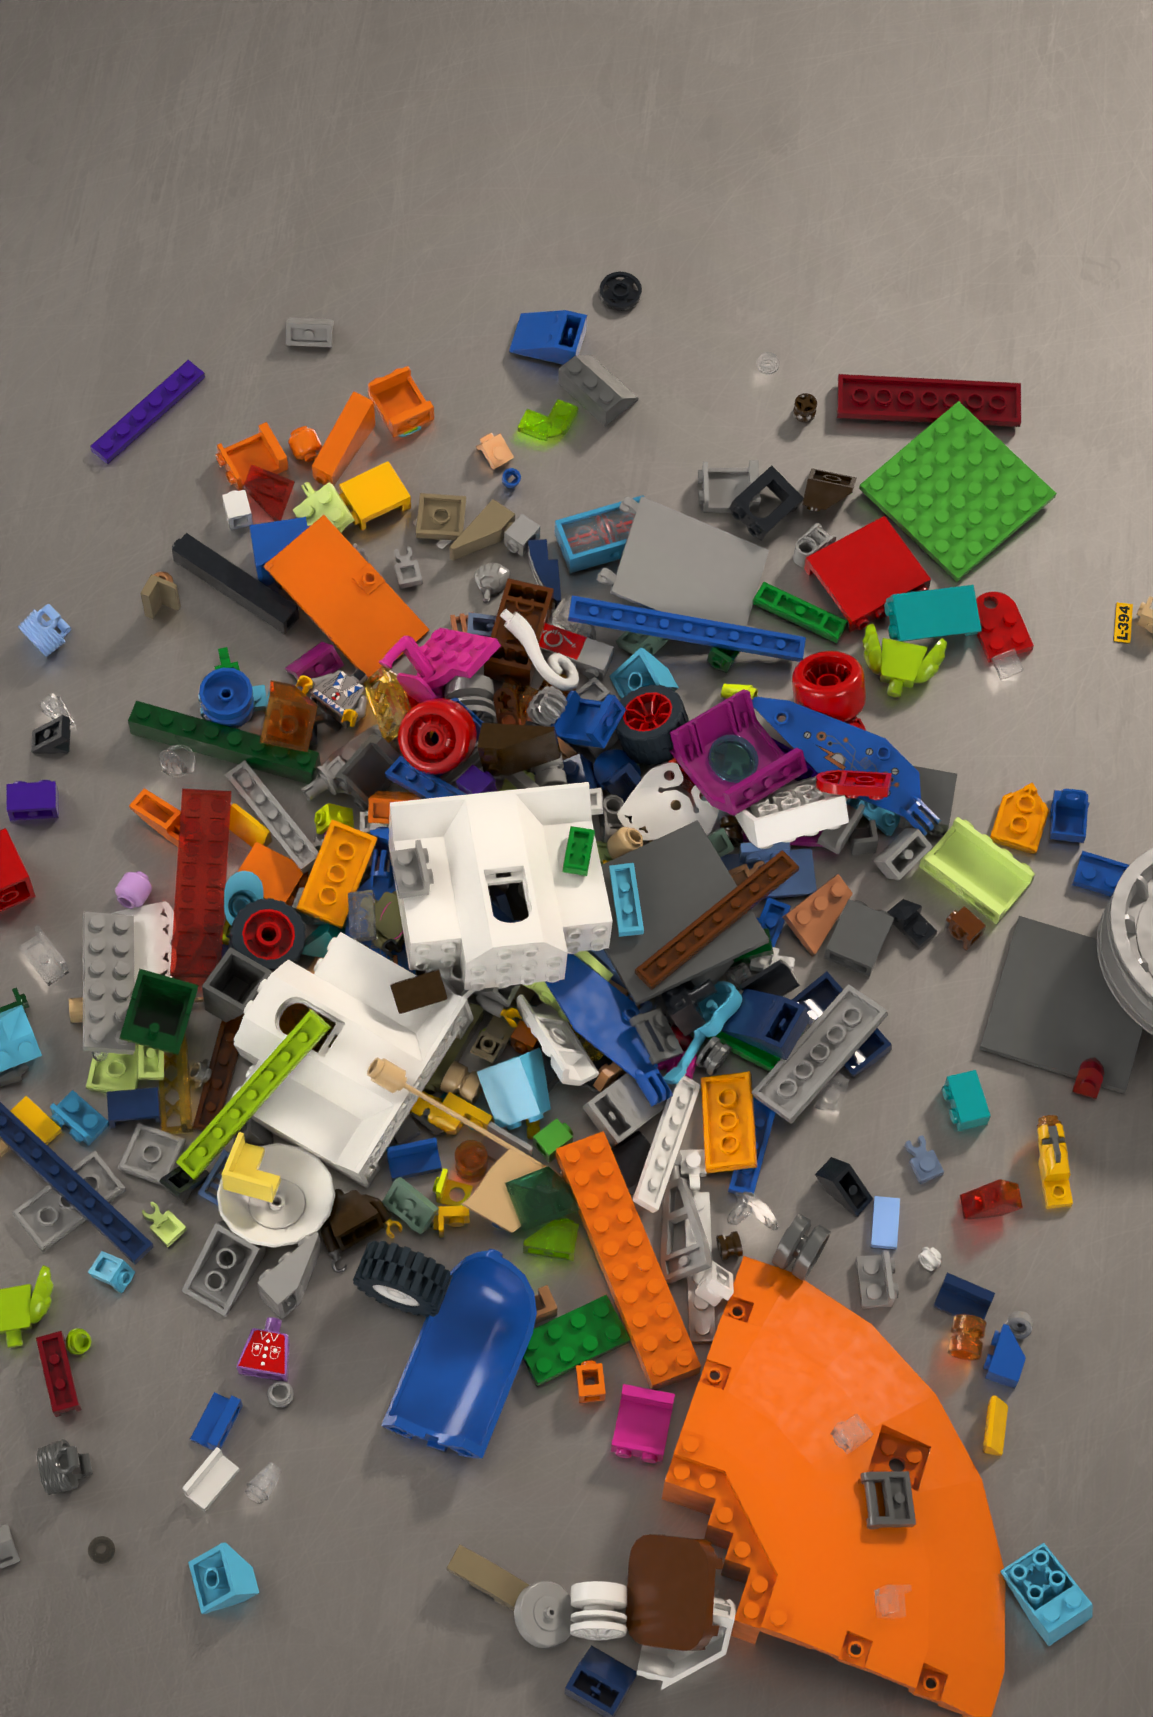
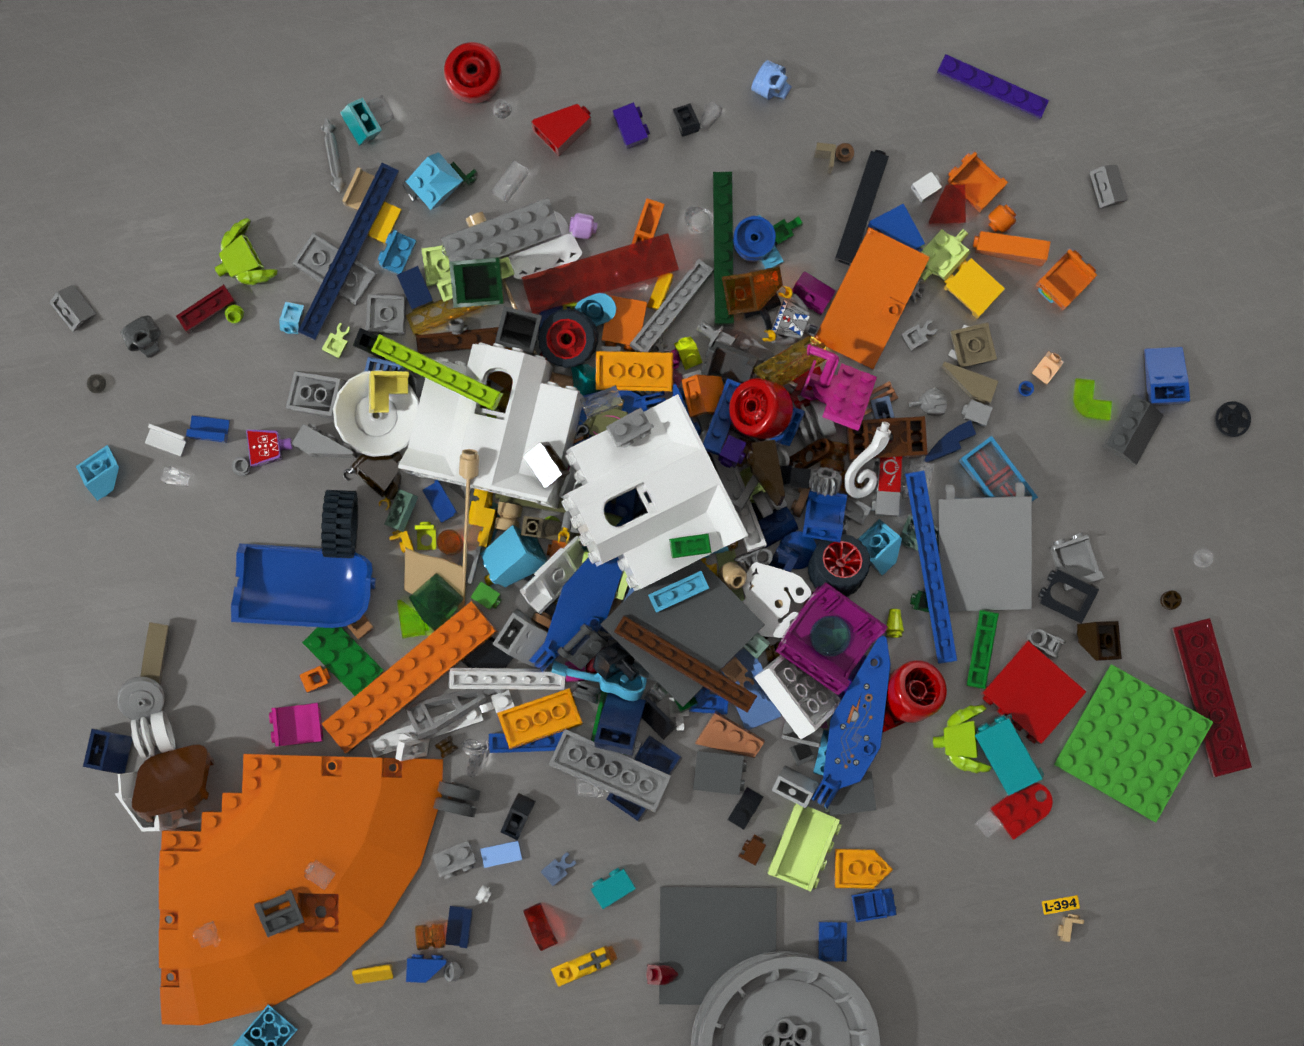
camera: 75 degrees right, 20 degrees up
red plate [816,770,892,800] -> none

